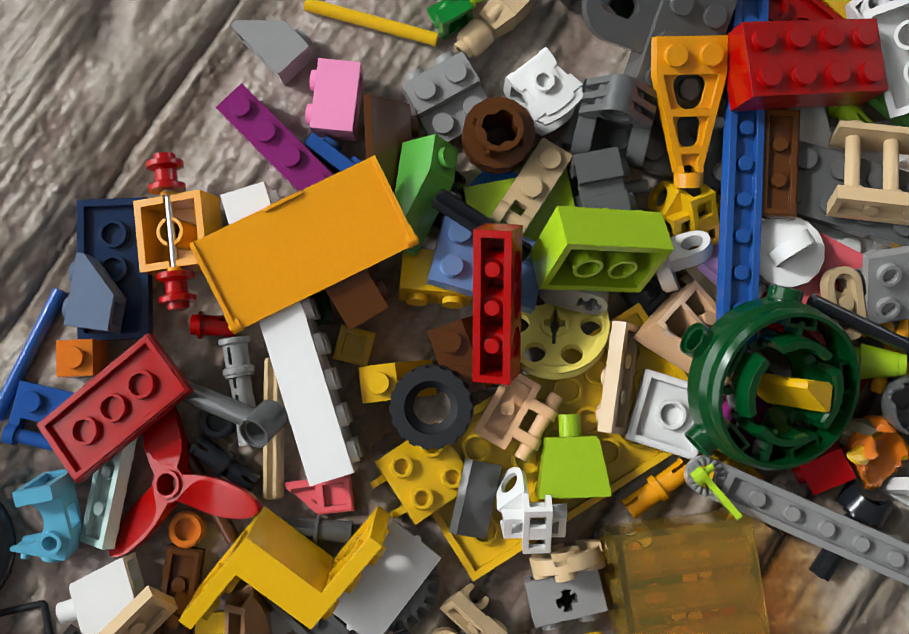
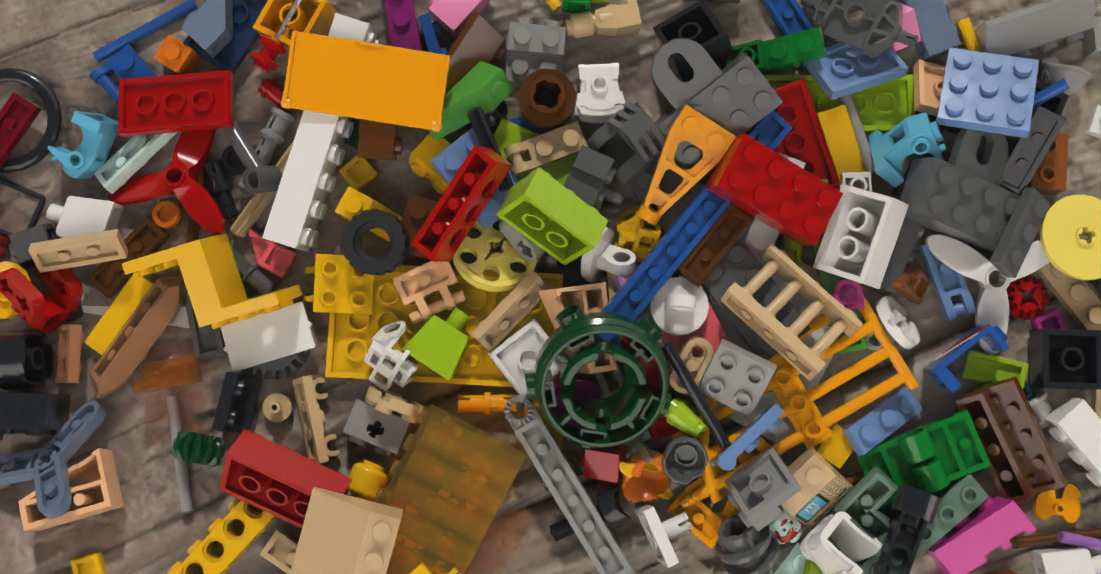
camera: 30 degrees right, 0 degrees up
dark grey tile [449,458,502,539] -> none
lime piece [689,463,743,521] -> none
yellow slope [756,373,833,413] -> none

